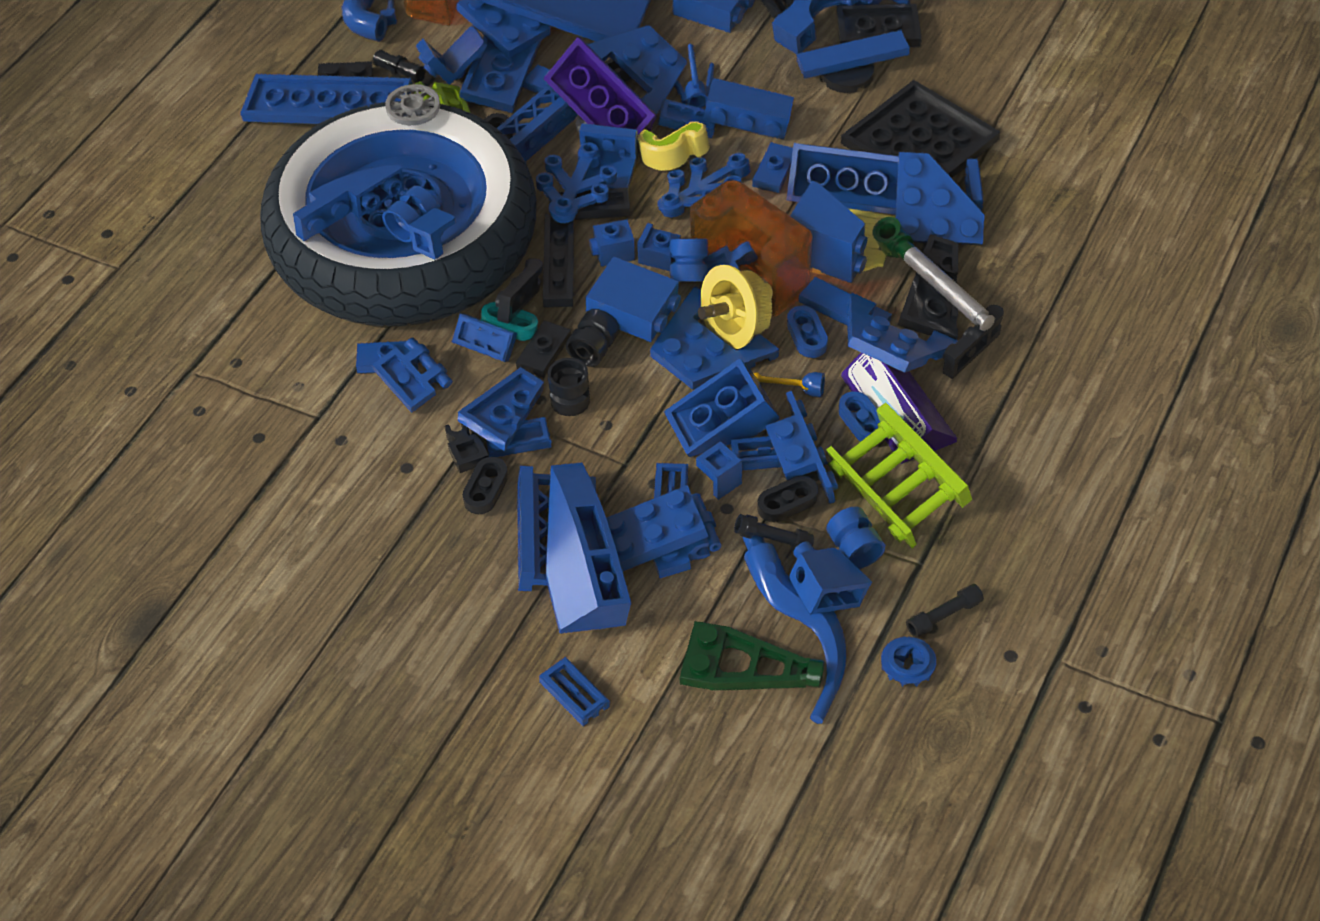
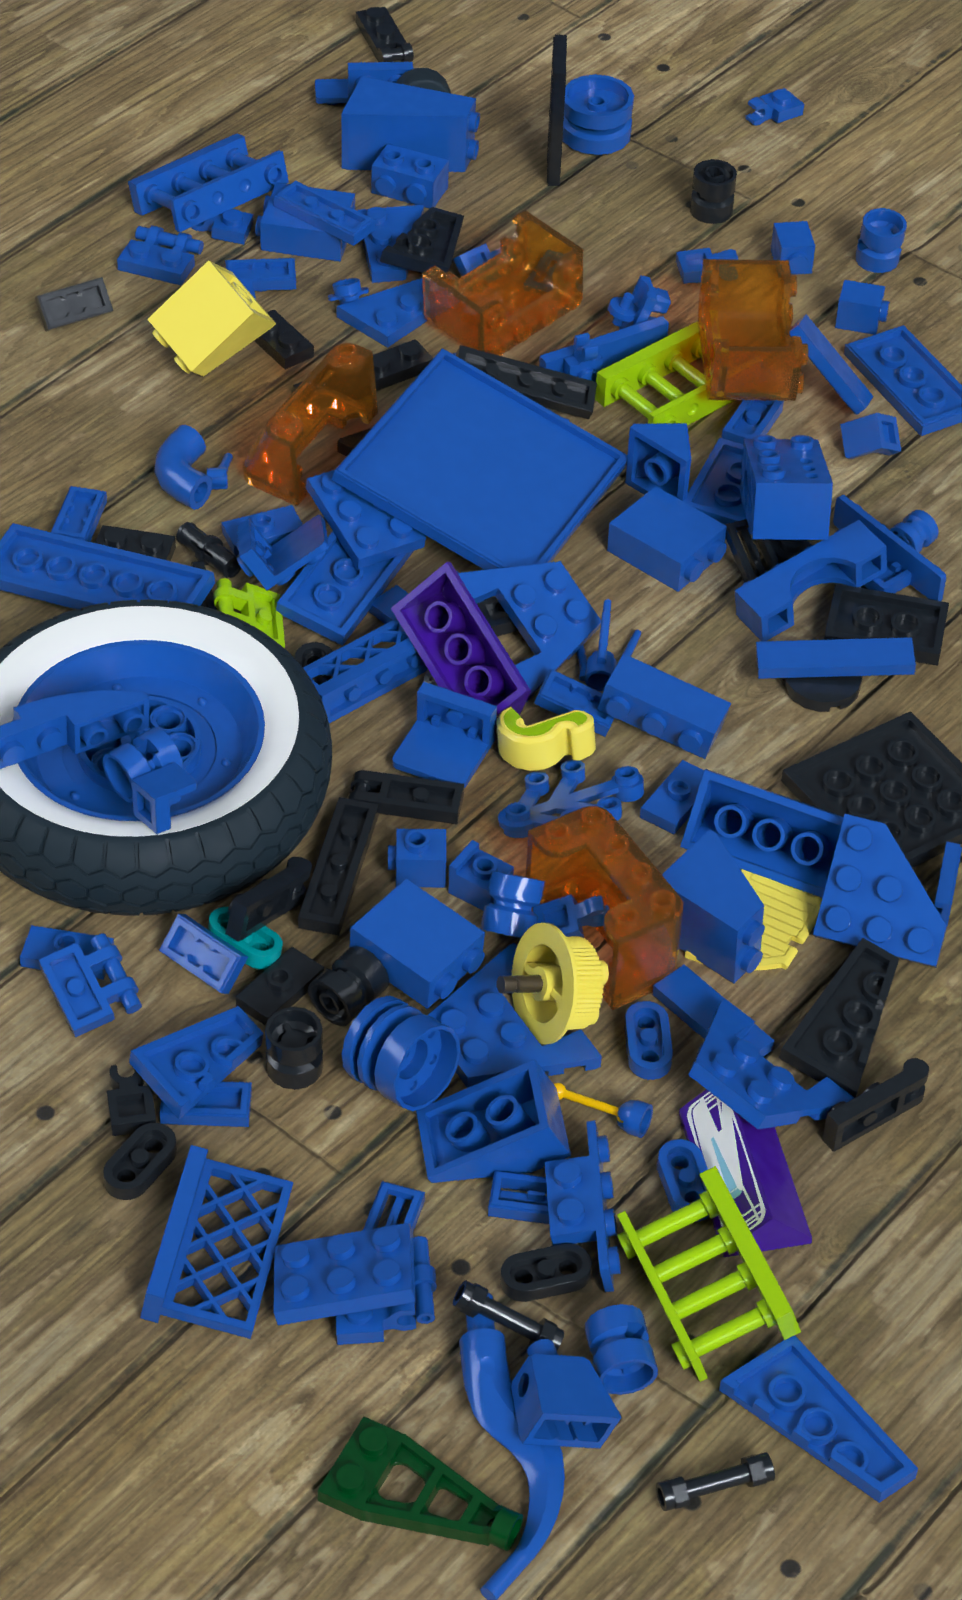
camera: 10 degrees right, 5 degrees down
light grey wheel [385,84,440,126] -> none
blue plant [536,142,617,223] -> none
blue tile [539,657,610,727] -> none
blue wedge [546,463,631,634] -> none
blue panel [696,441,742,500] -> none
flat silver piece [873,217,995,331] -> none
blue gear [881,637,936,687] -> none
none -> blue plate [51,486,107,542]
none -> blue plate [222,505,303,555]
none -> blue wheel [342,995,460,1111]
none -> blue wing [719,1335,918,1503]

